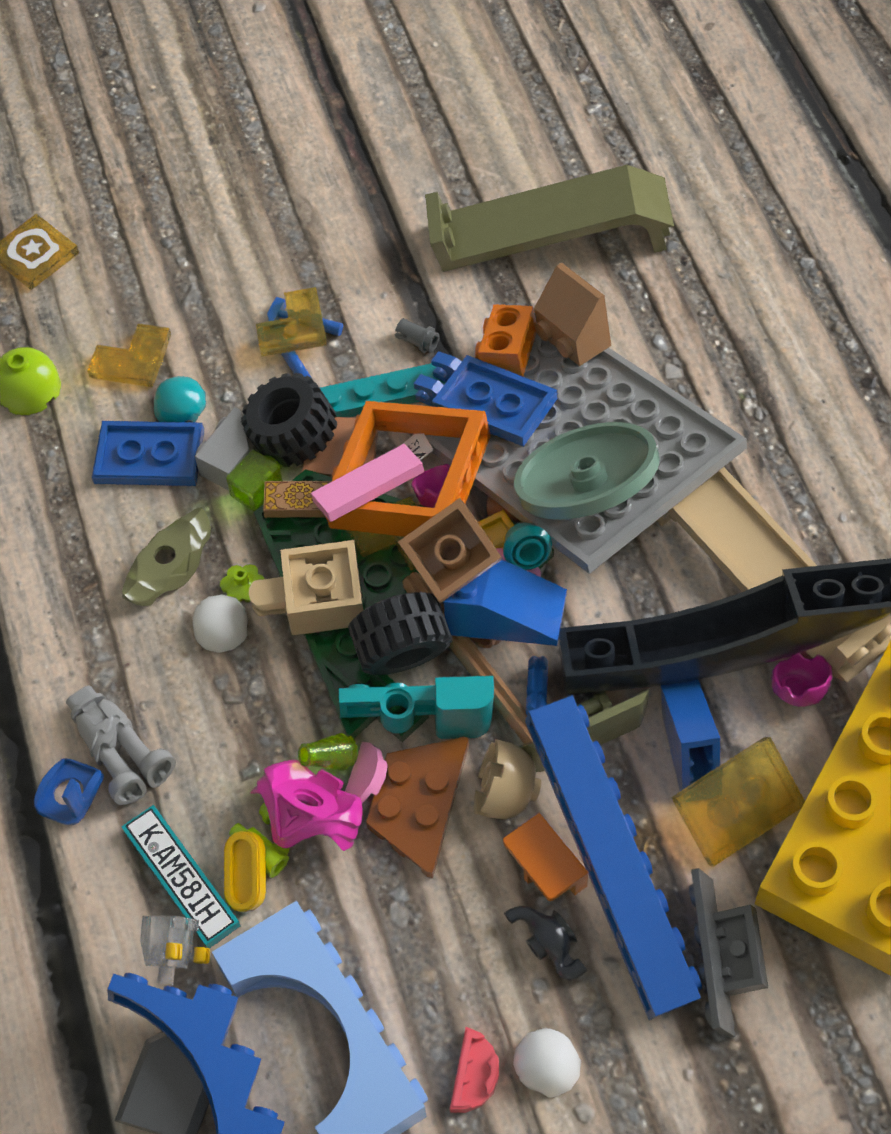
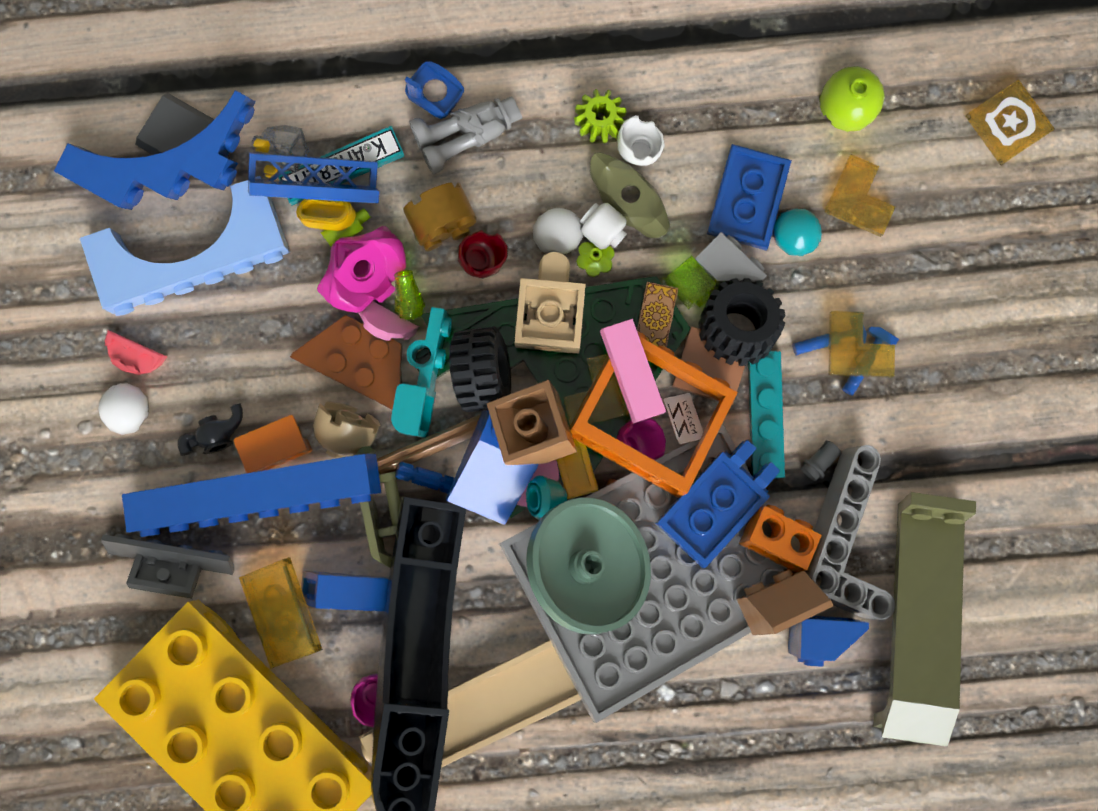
camera: 100 degrees right, 25 degrees up
none -> blue fence [248,152,379,203]
none -> pearl gold brick [403,182,477,251]
none -> dark red hair [458,230,508,279]
none -> lime gear [574,89,627,144]
none -> white head [580,203,627,249]
none -> white hair [617,116,665,166]
none -> blue slope [788,616,869,667]
none -> light grey beam [805,445,895,620]

